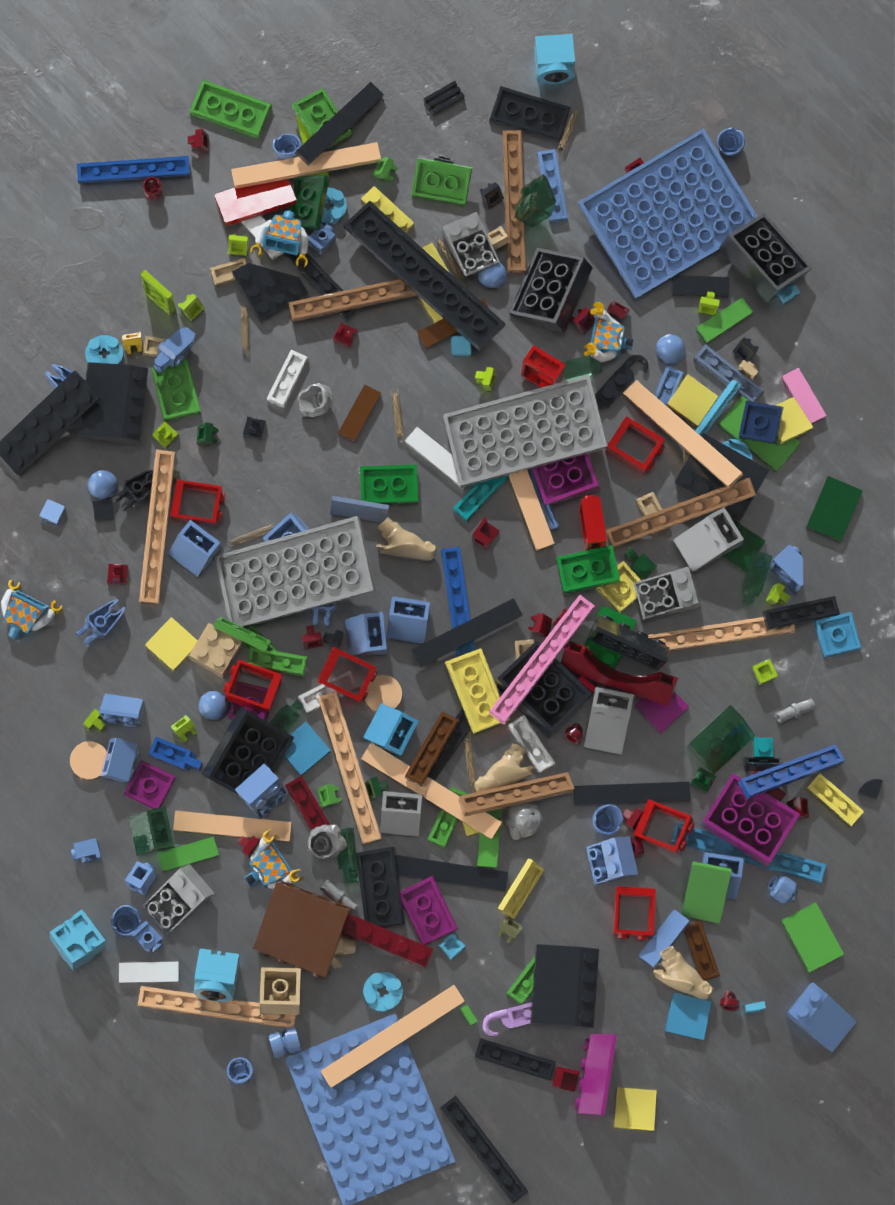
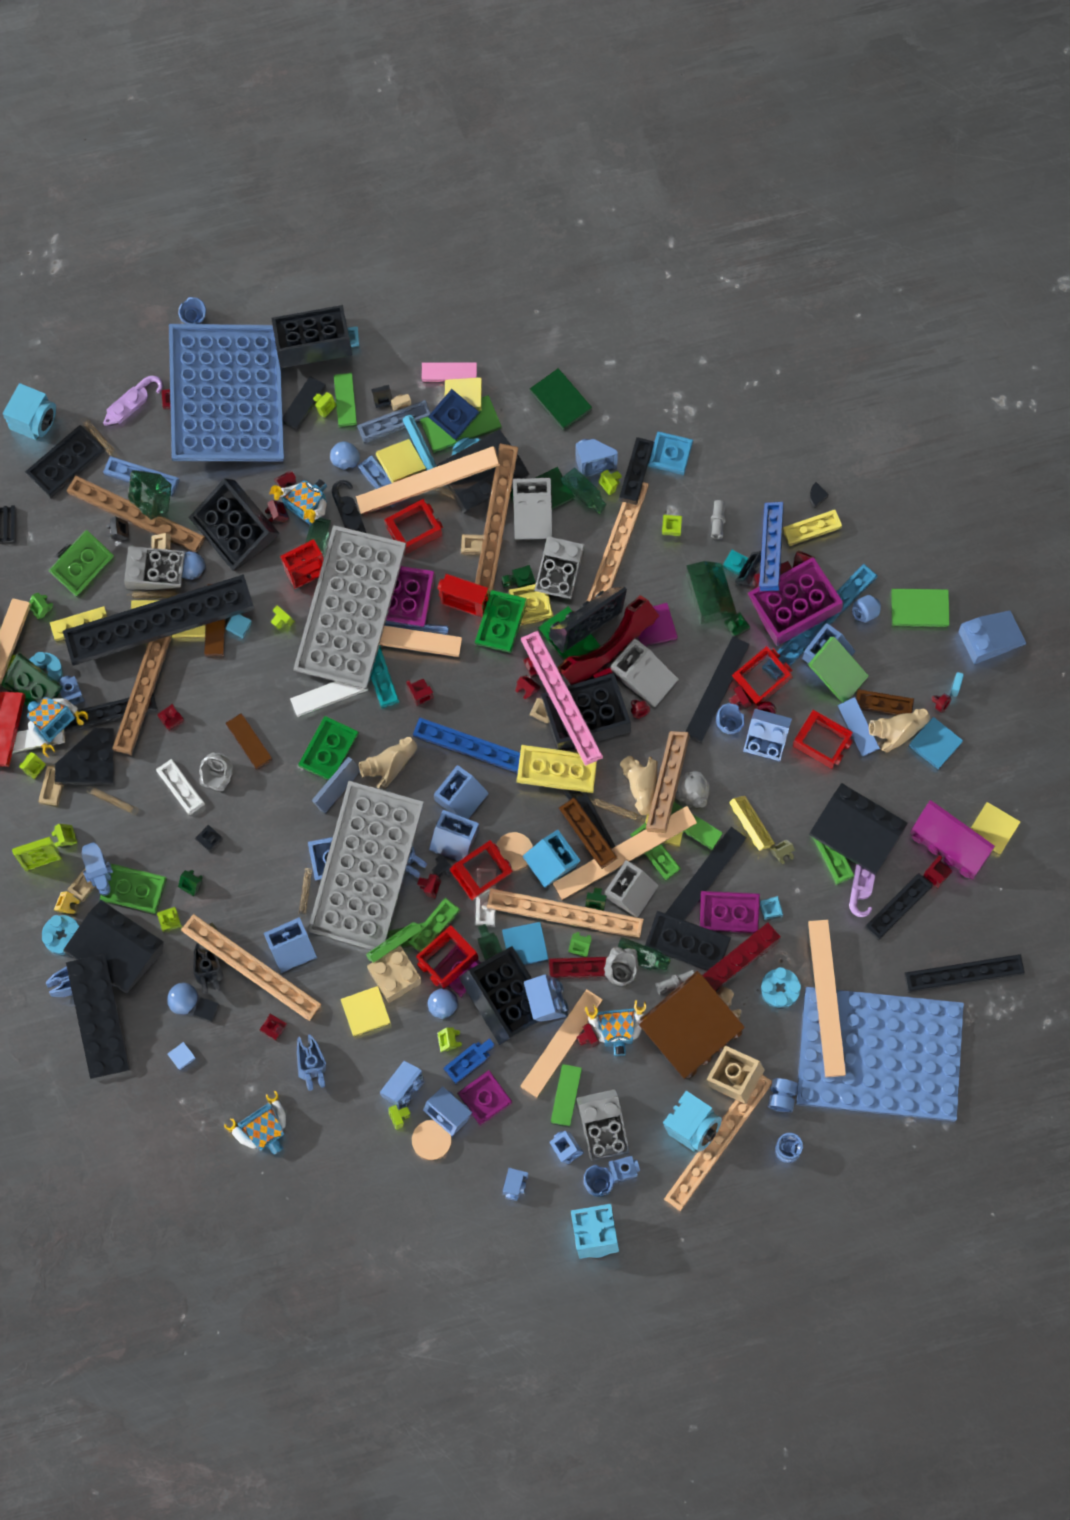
camera: 55 degrees left, 5 degrees down
white tile [119,962,179,983] -> none
clear green slope [129,806,175,856] -> none
red window [170,479,226,527] -> none
tan piece [391,388,404,442] -> none
black tile [411,598,523,667] -> none
bright green tile [461,1005,478,1026] -> none
white tile [508,715,555,774] -> none
none -> lavender plate [103,375,163,426]

